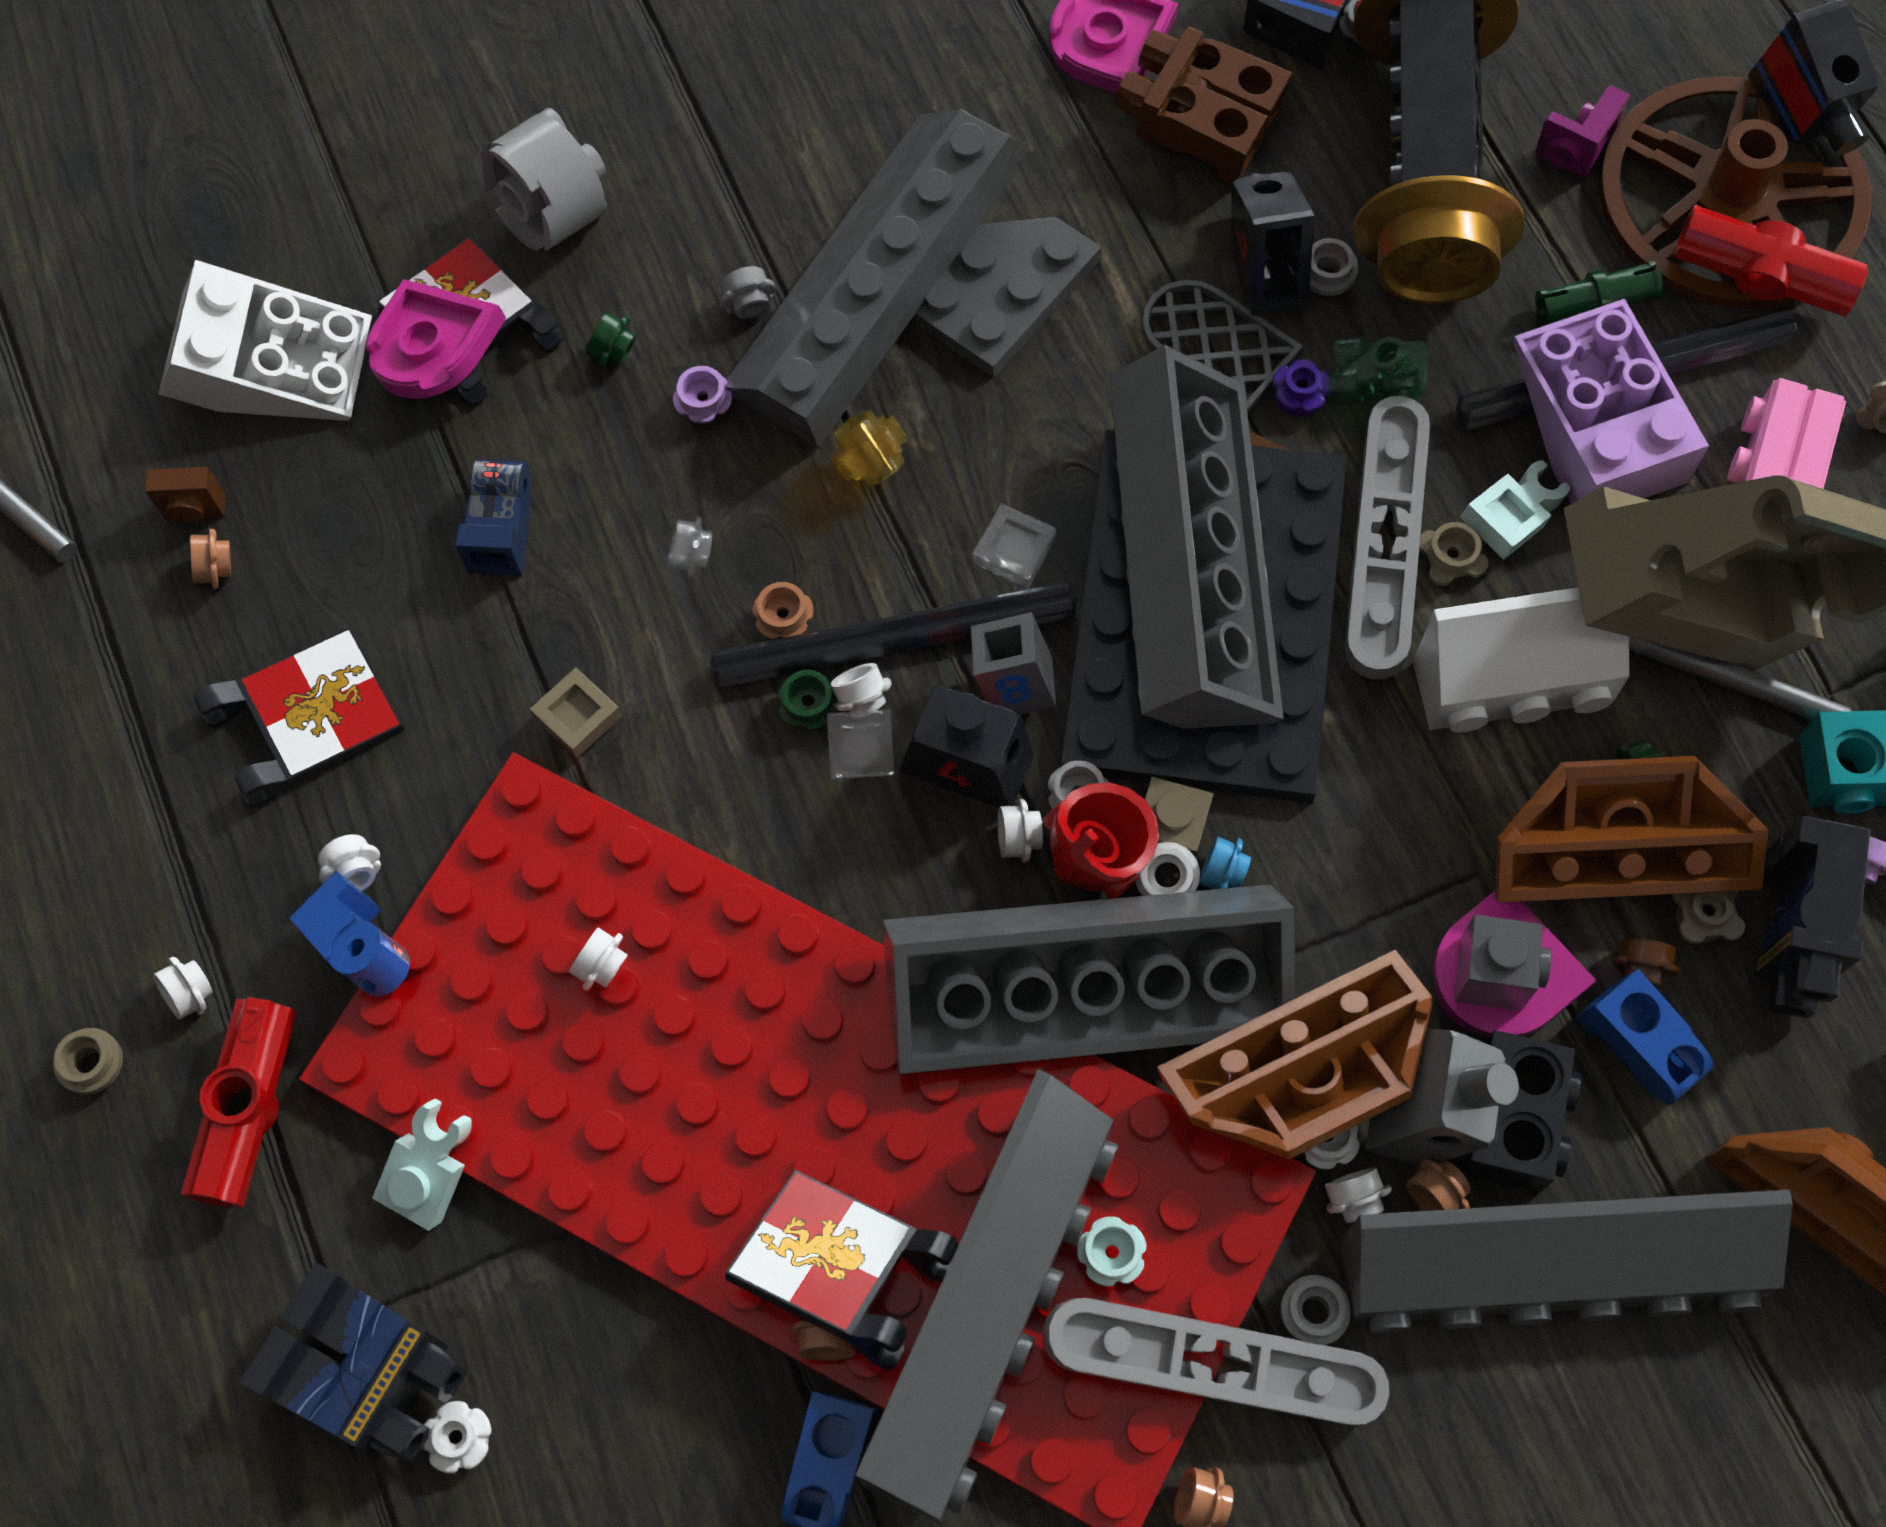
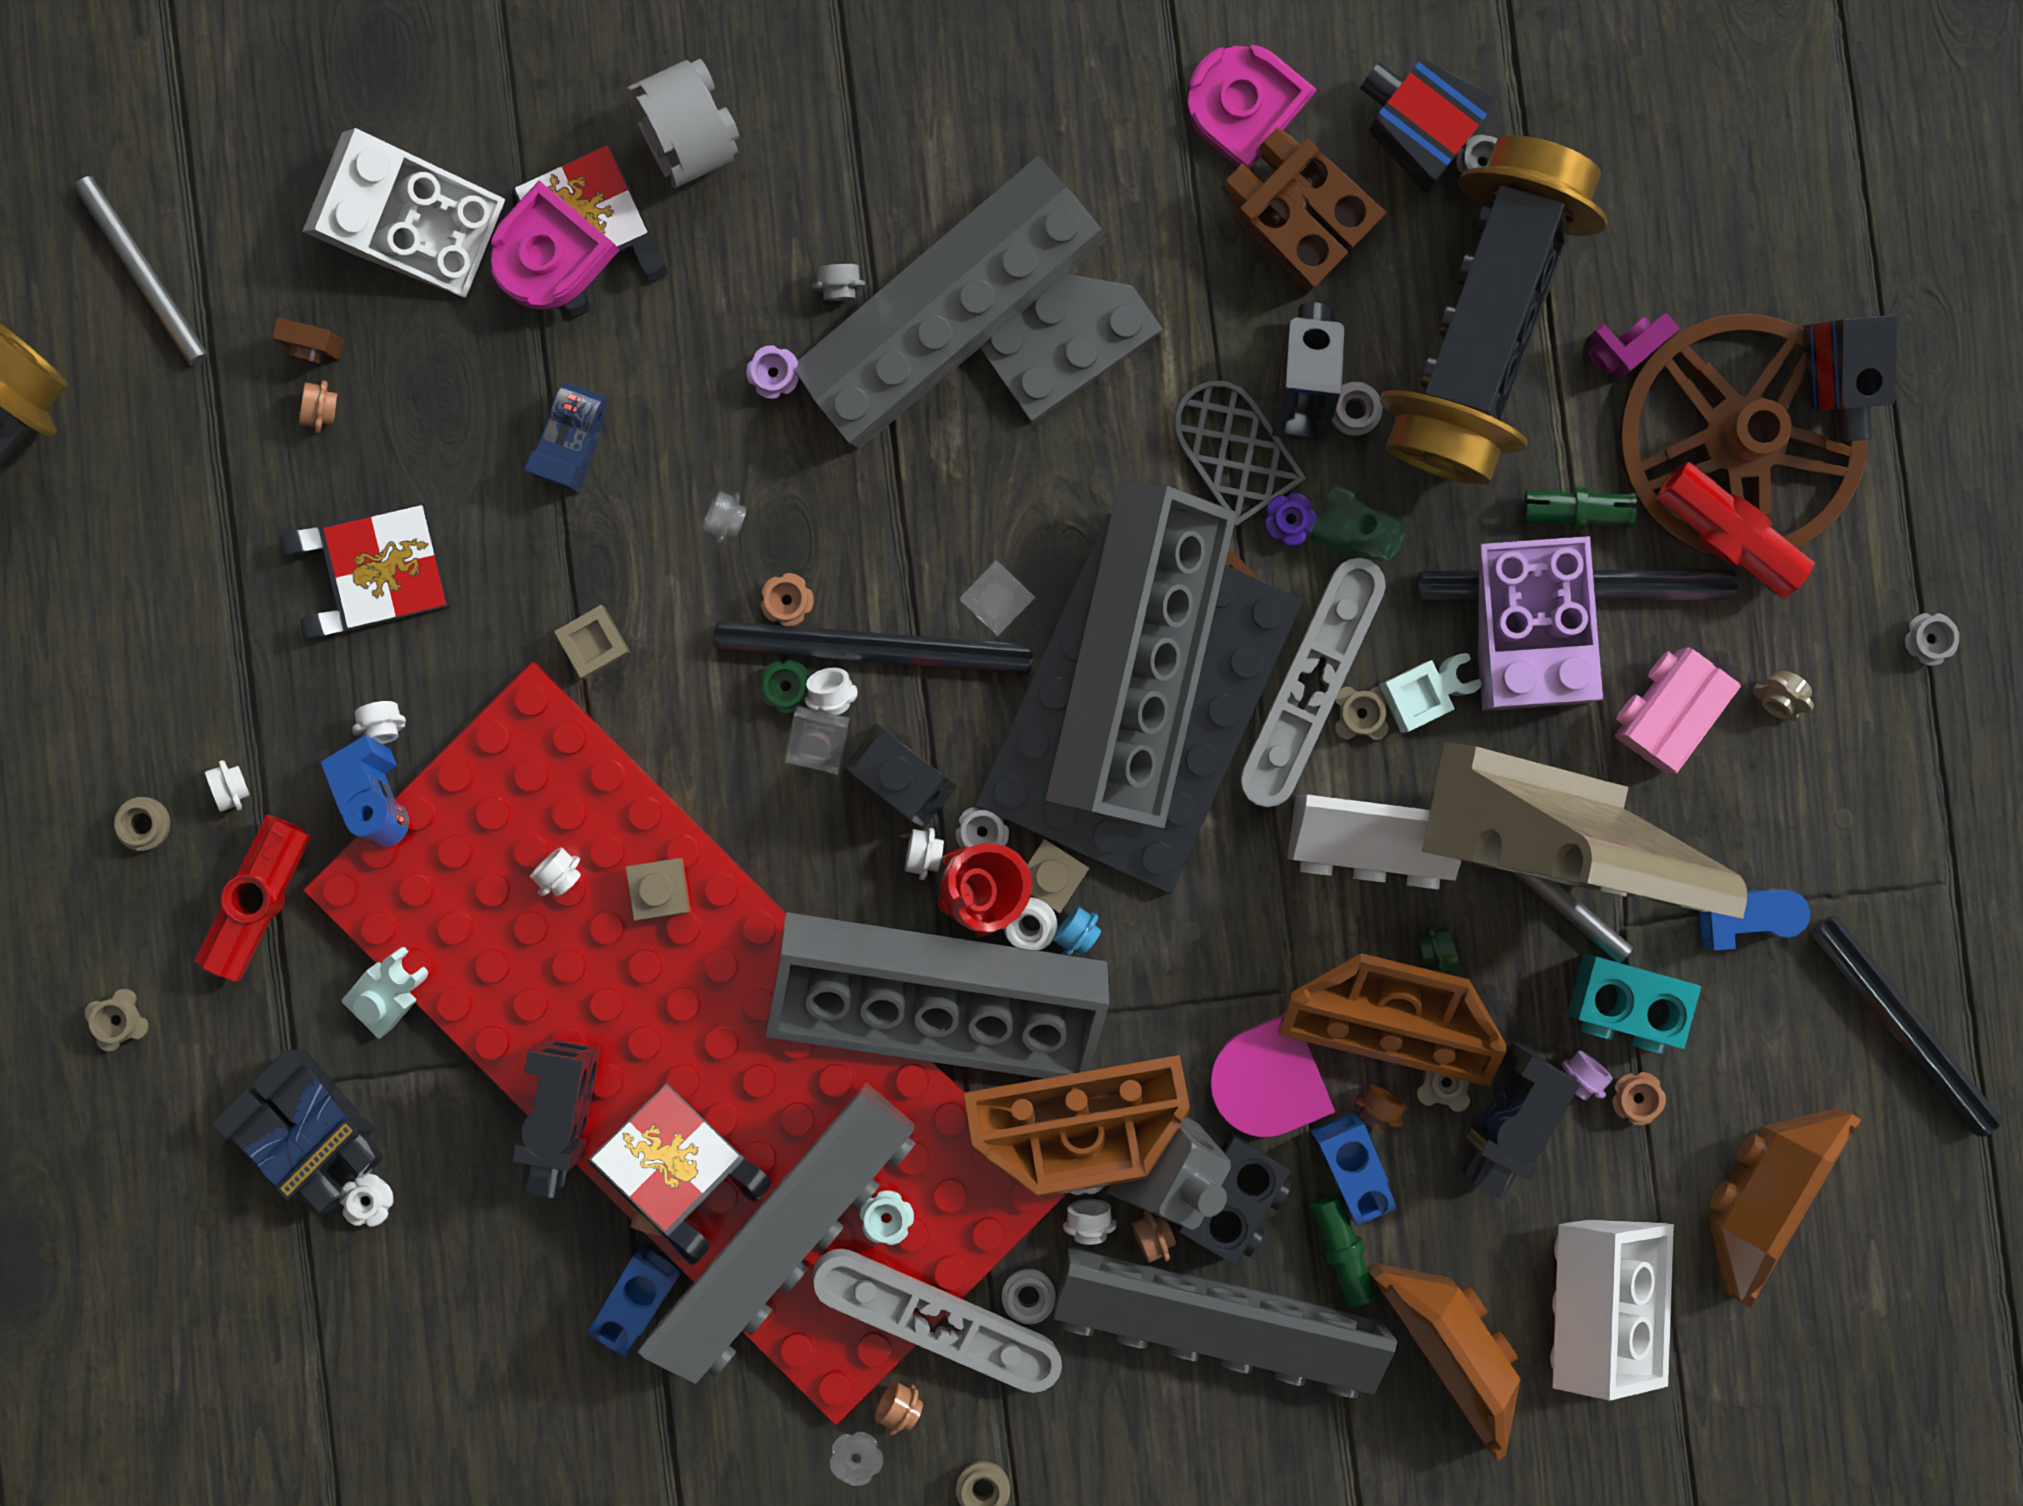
camera: 15 degrees right, 20 degrees up
dark green plate [585,312,637,369] -> none
clear yellow gear [830,410,908,486] -> none
dark grey brick [971,612,1056,715] -> none
dark grey brick [1454,914,1551,1011] -> none
none -> dark tan plate [85,989,149,1051]
none -> black hips [512,1038,601,1198]
none -> dark tan plate [626,858,691,920]
none -> dark green pin [1308,1193,1378,1308]

